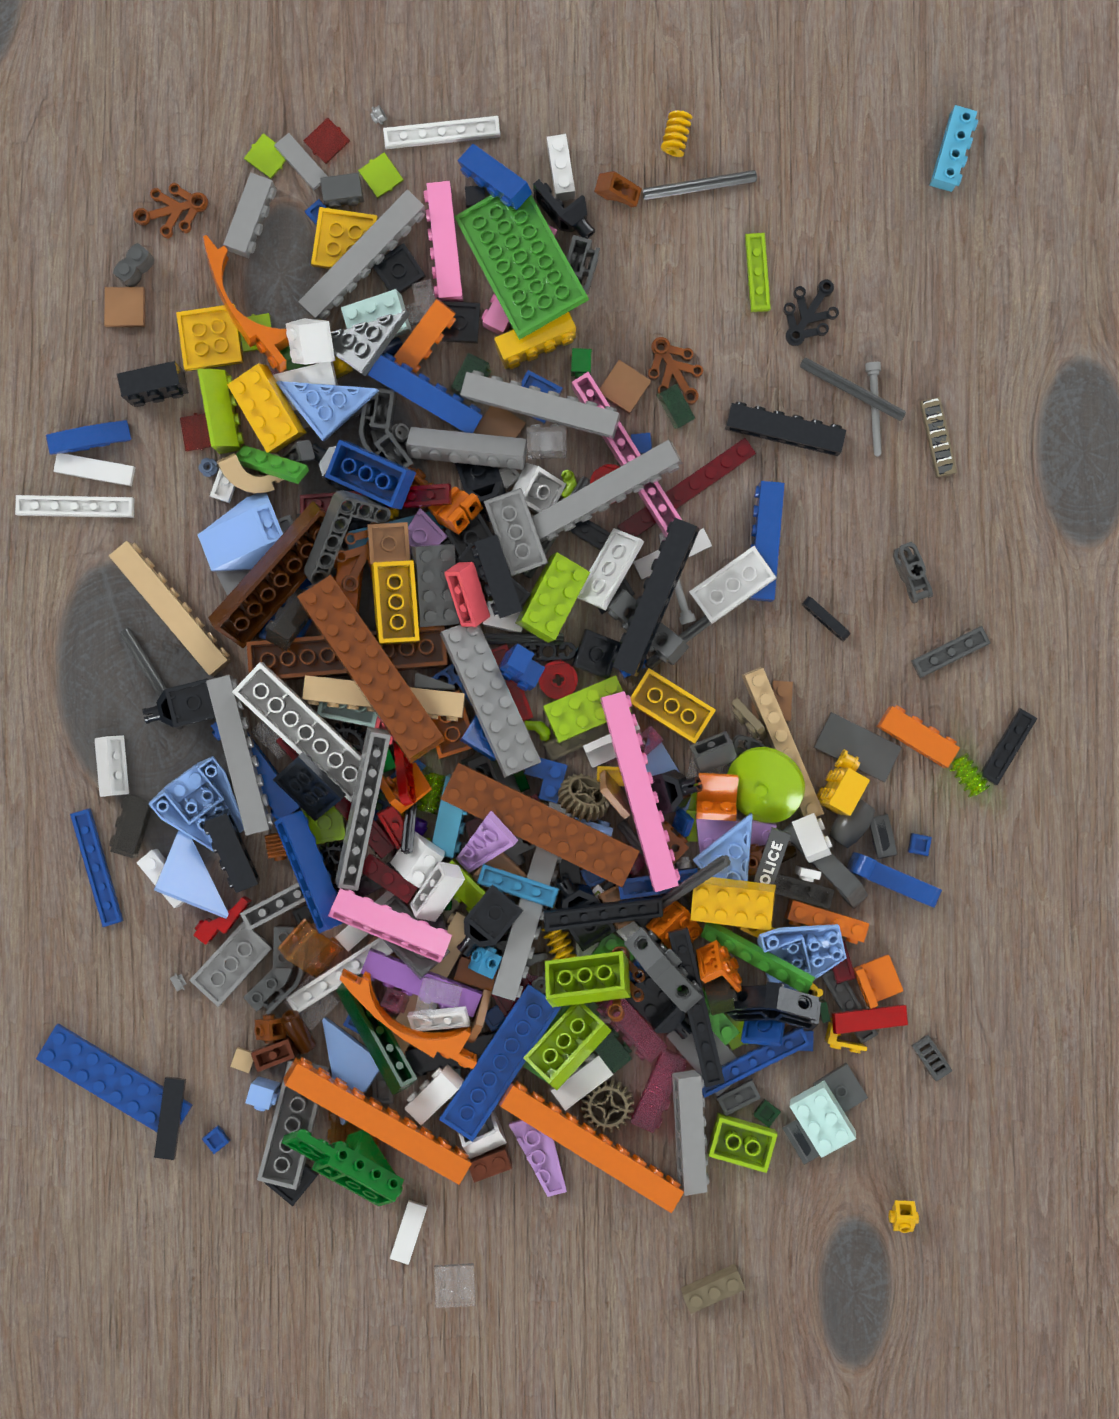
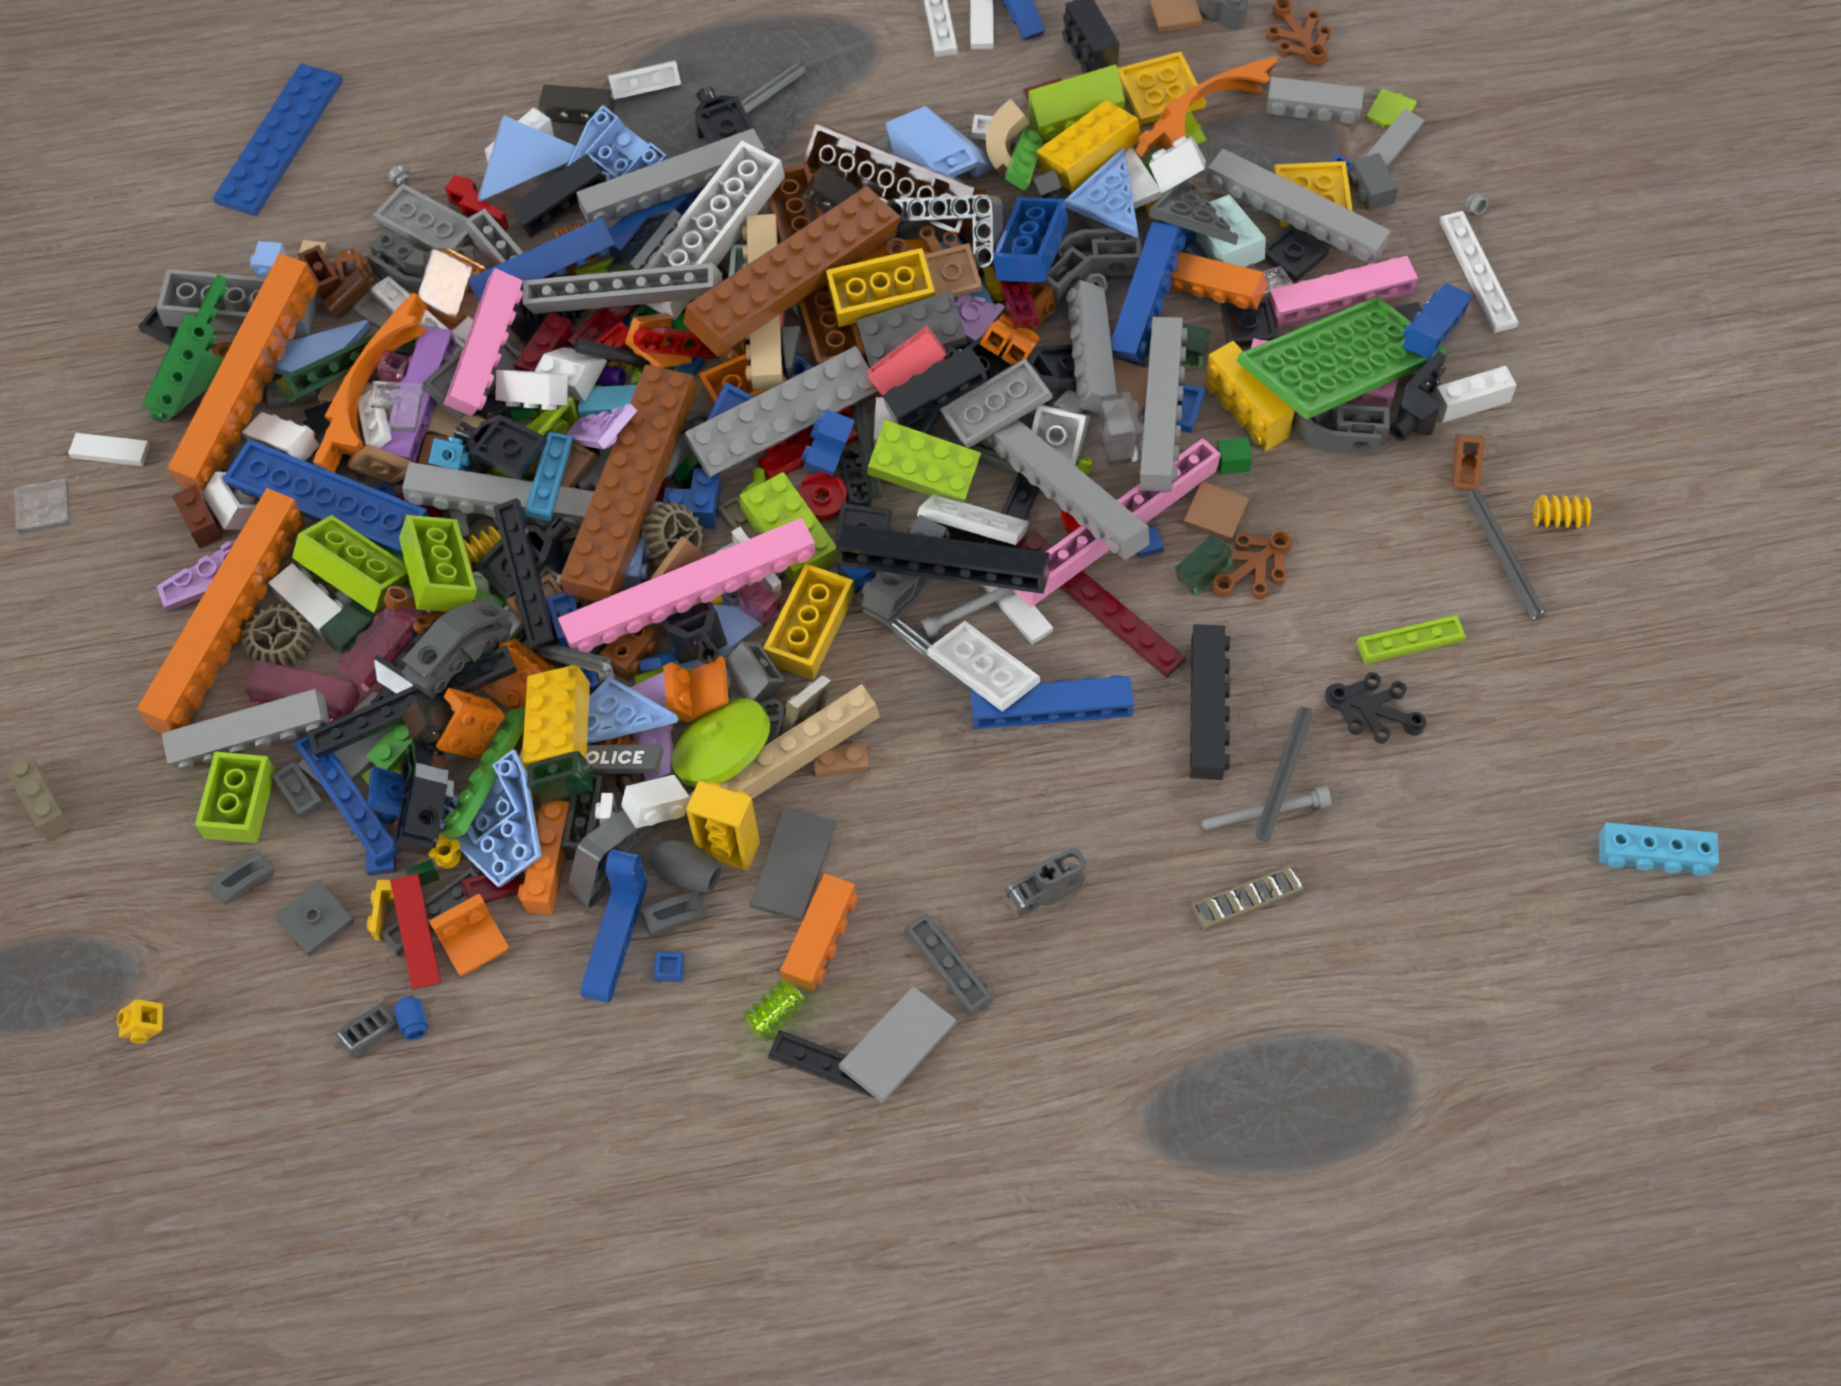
camera: 80 degrees right, 25 degrees down
blue tile [70,808,123,927] -> none
tan brick [109,541,231,677] -> none
black tile [154,1077,186,1160] -> none
blue tile [202,1125,231,1154] -> none
clear red piece [303,118,350,164] -> none
lime piece [358,153,404,198] -> none
dark green tile [753,1098,781,1127] -> none
light aqua brick [790,1080,856,1158] -> none
black beam [802,596,851,642] -> none
yellow brick [834,749,860,772] -> none
none -> blue brick [394,996,428,1040]
none -> clear green brick [528,750,594,803]
none -> light grey tile [839,986,957,1103]

